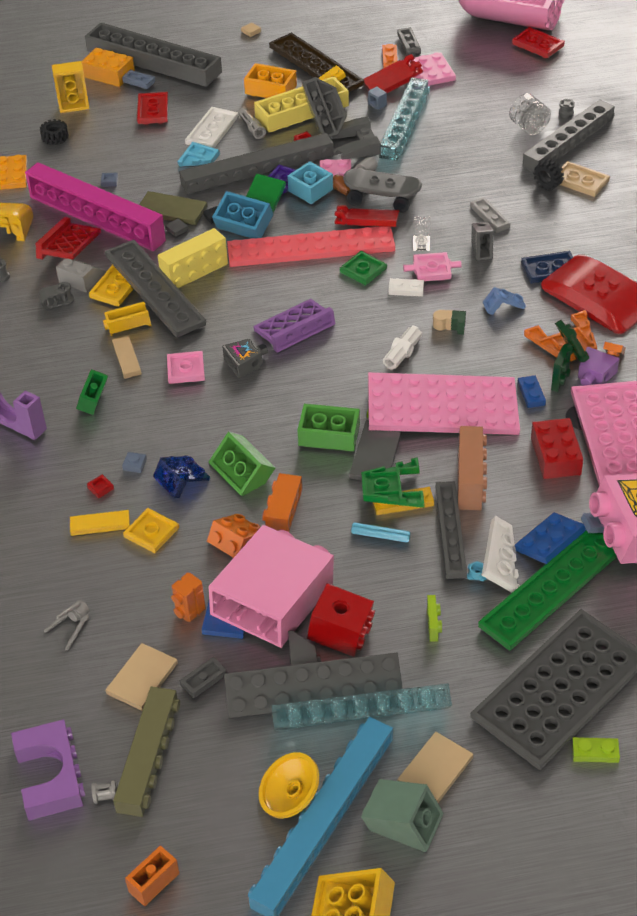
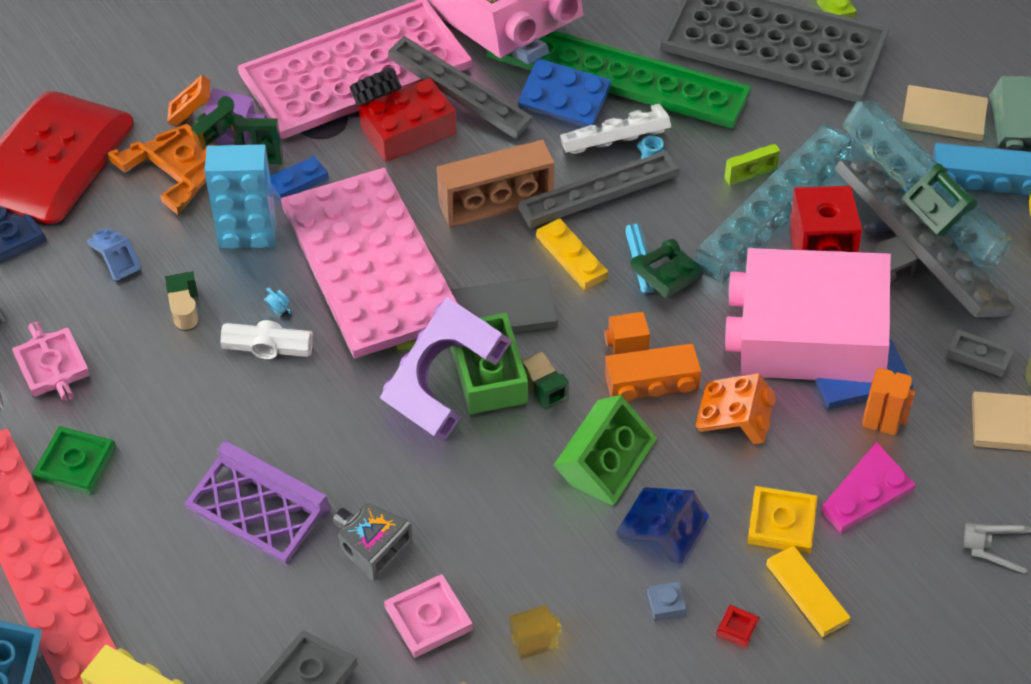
camera: 115 degrees left, 5 degrees up
green wing [361,457,425,508] -> none
white plate [388,278,424,296] -> none
none -> medium azure brick [204,145,277,249]
none -> medium azure plate [264,287,292,316]
none -> black tyre [349,68,402,107]
none -> arch [379,297,512,441]
none -> dark grey plate [388,36,532,139]
none -> clear yellow brick [509,604,562,660]
none -> leg [522,352,569,410]
none -> orange brick [604,312,650,355]
none -> dark green plate [631,239,705,298]
none -> clear light blue brick [695,122,852,284]
none -> dark pink wing [821,442,916,534]
none -> plate [902,163,978,238]

